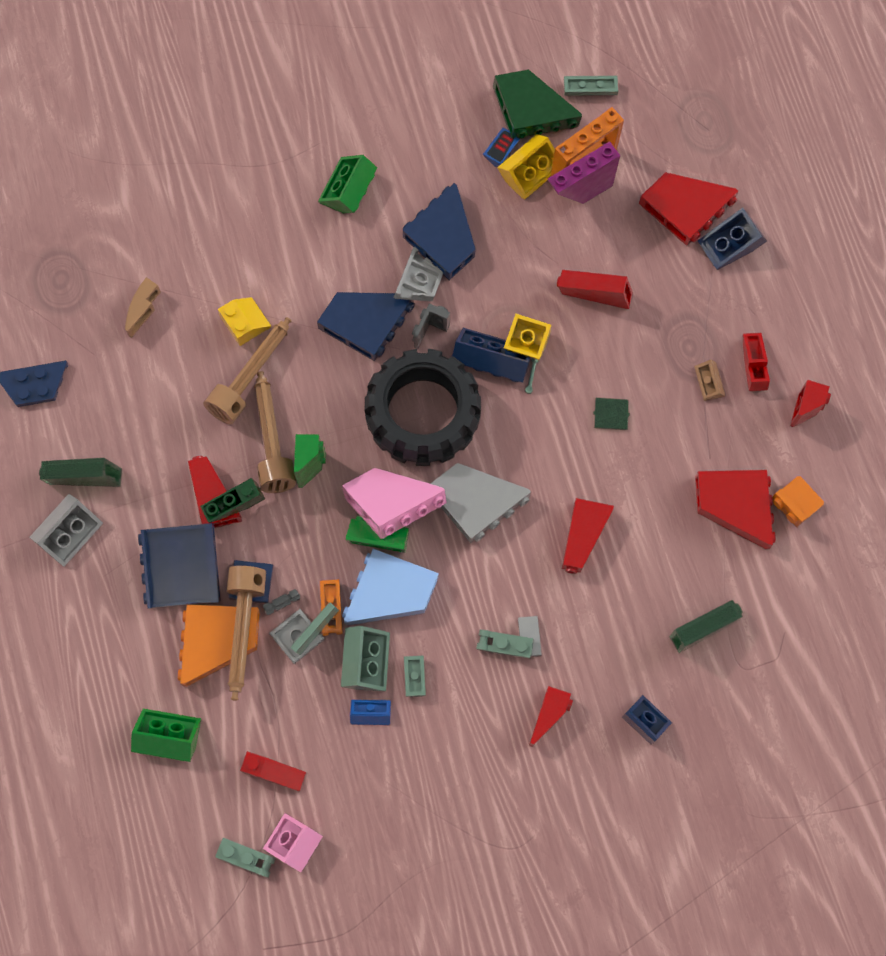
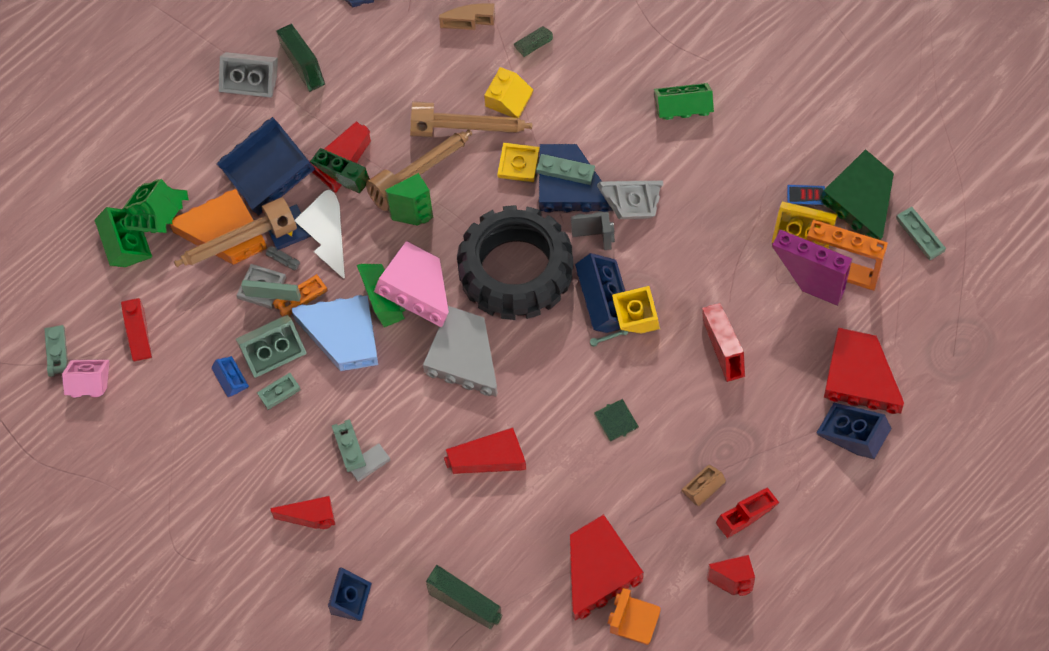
camera: 65 degrees right, 10 degrees down
dark blue slope [403,183,476,281] -> none
none -> green slope [122,179,189,233]
none -> white sticker [295,190,345,279]
none -> yellow plate [497,143,540,182]
none -> clear green slope [514,26,553,57]
none -> sand green plate [536,154,595,185]

